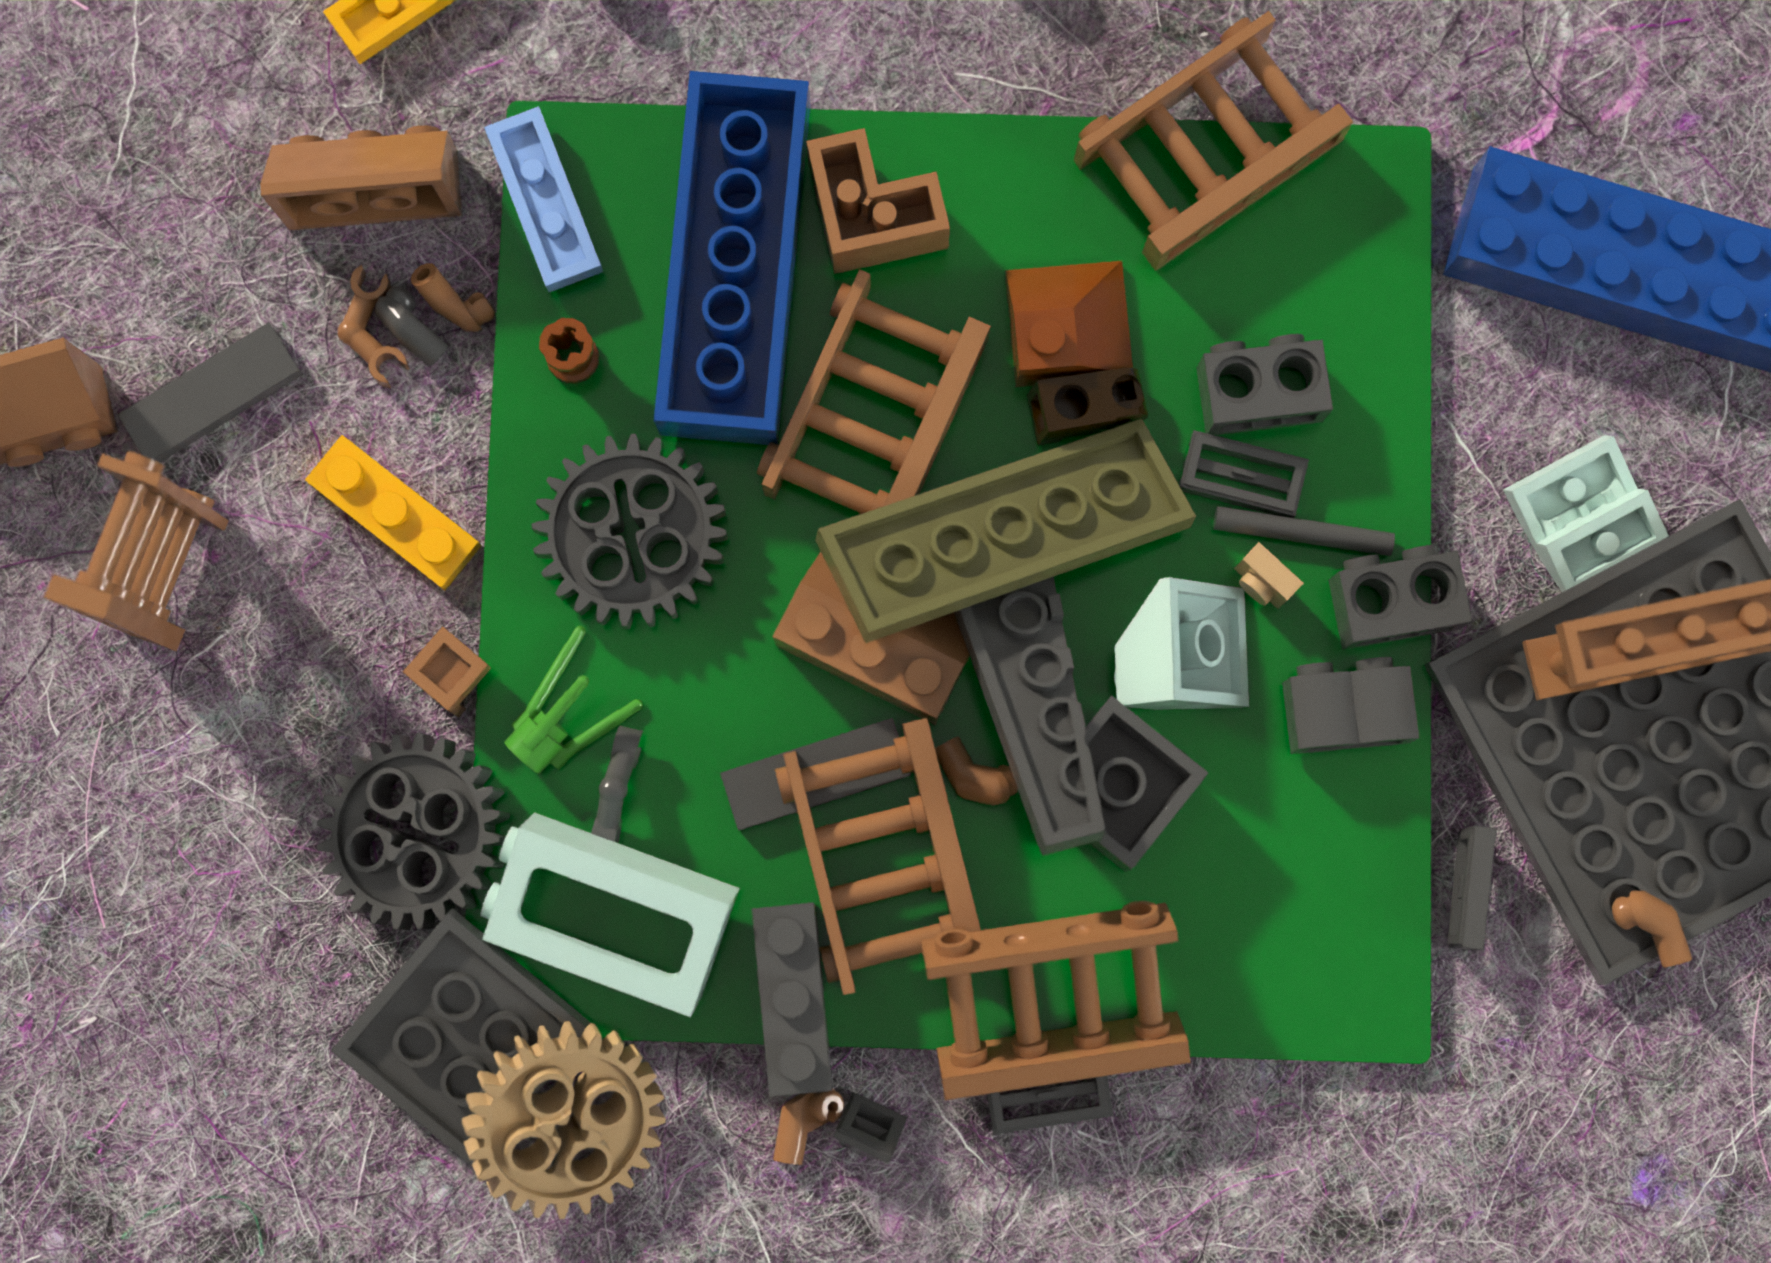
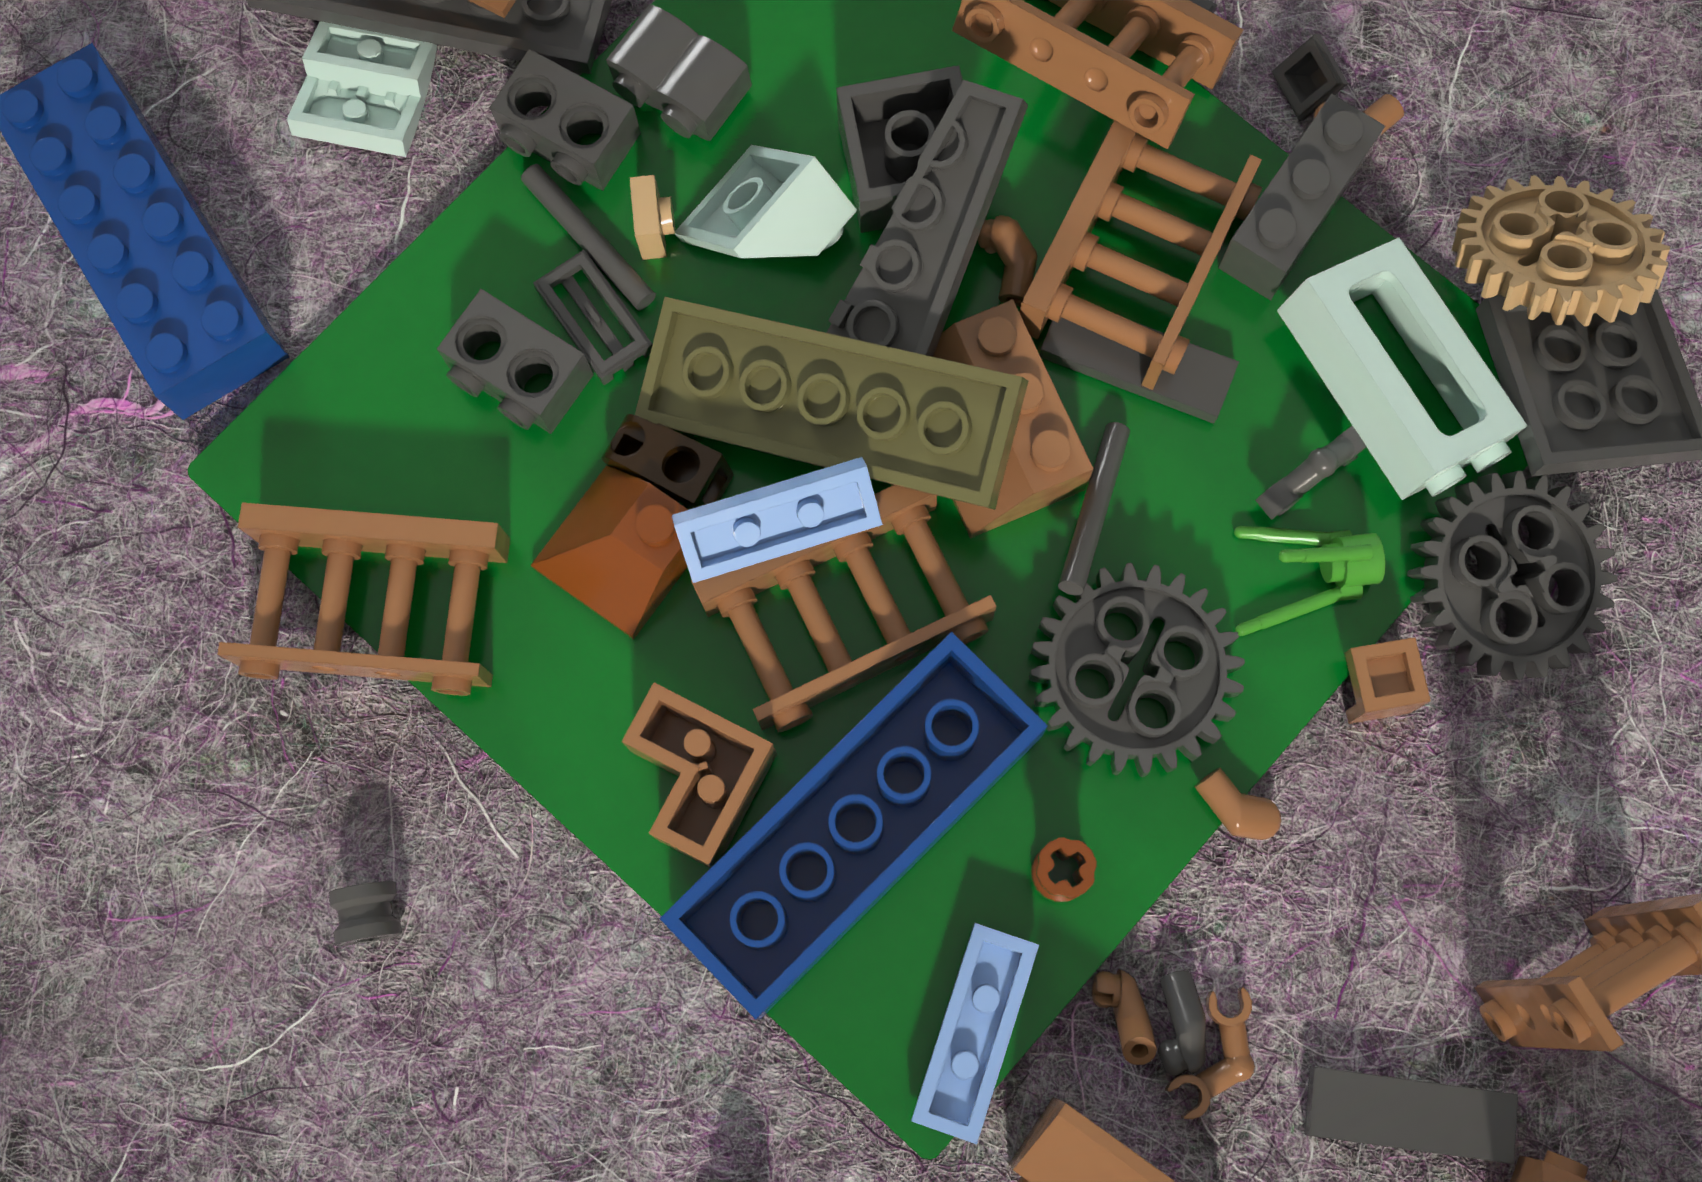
camera: 135 degrees left, 5 degrees down
yellow plate [305,435,482,591] -> none
none -> light blue plate [672,457,883,583]
none -> dark grey bar [1058,422,1130,595]
none -> medium nougat arm [1194,767,1281,840]

